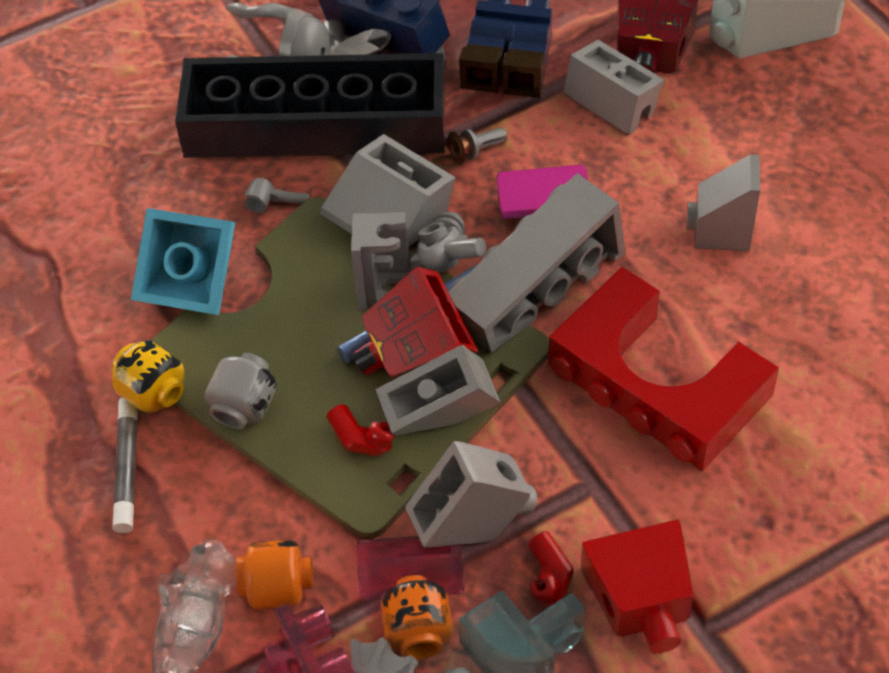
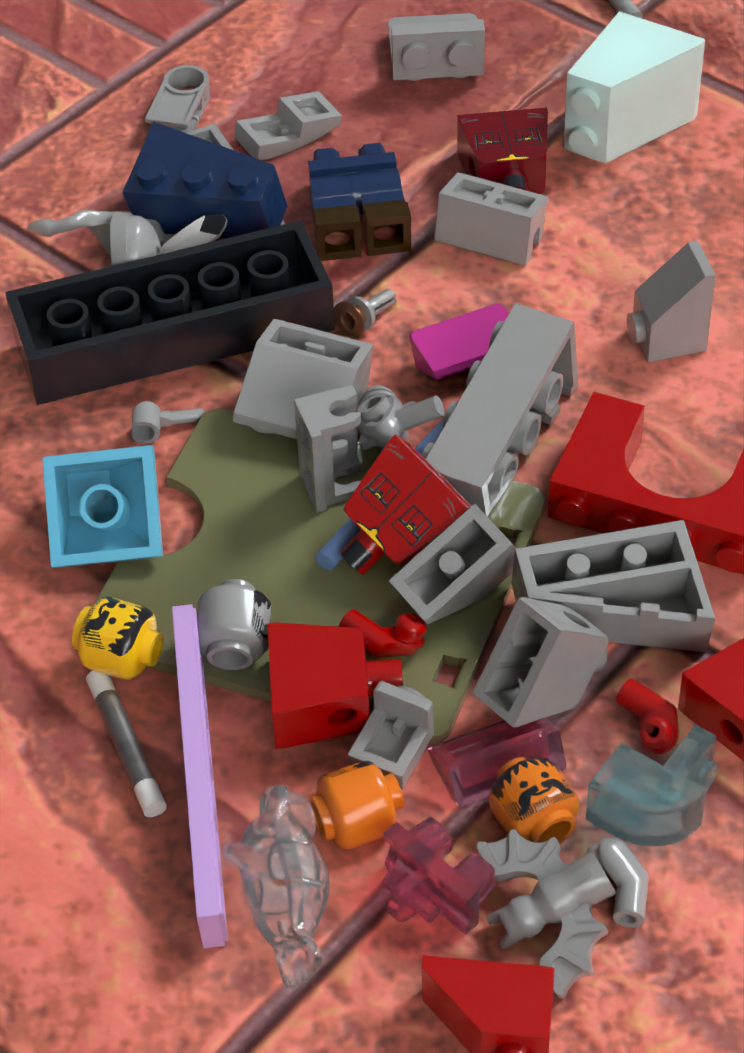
camera: 20 degrees left, 5 degrees down
none -> lavender tile [172,604,228,949]
none -> red torso [268,622,403,749]
none -> light grey bracket [348,681,434,790]
none -> light grey wedge [511,520,715,653]

